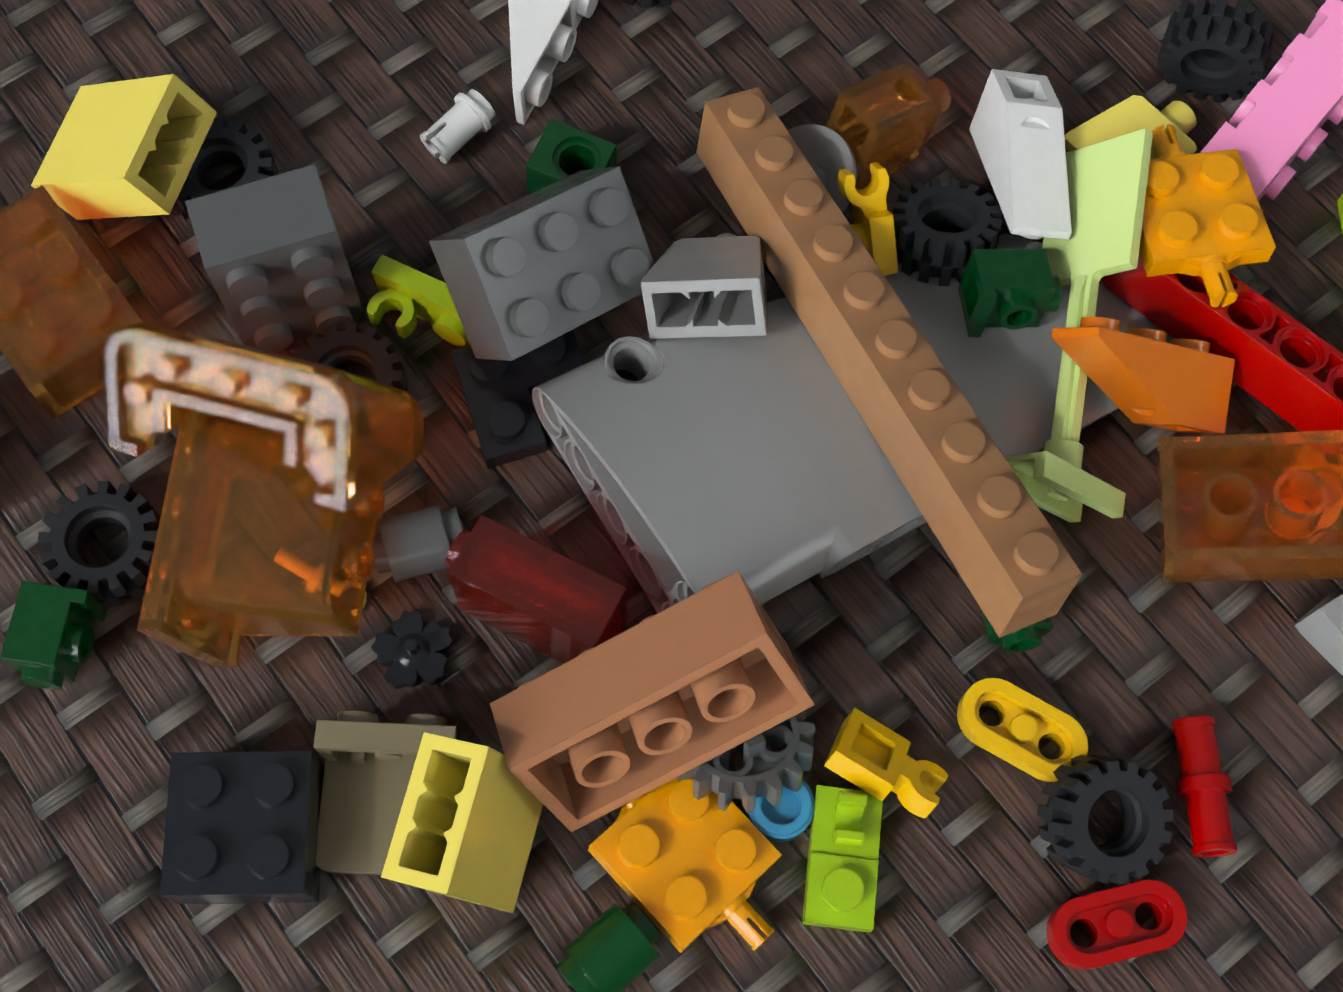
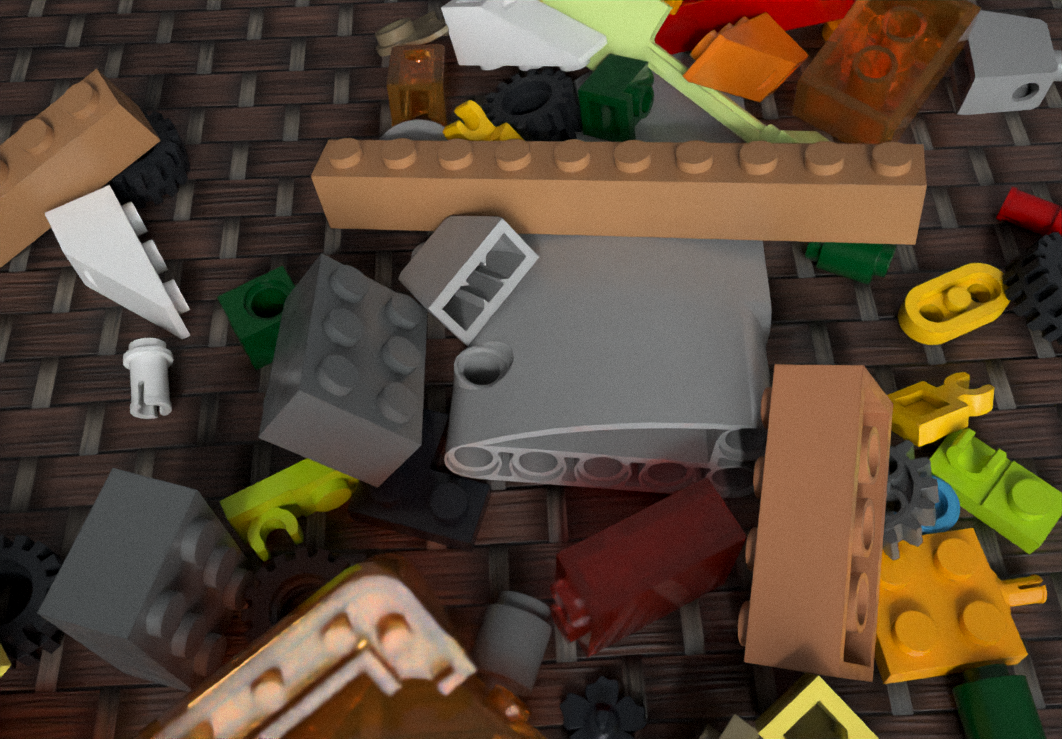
camera: 50 degrees left, 10 degrees down
none -> dark tan plate [374,11,450,61]

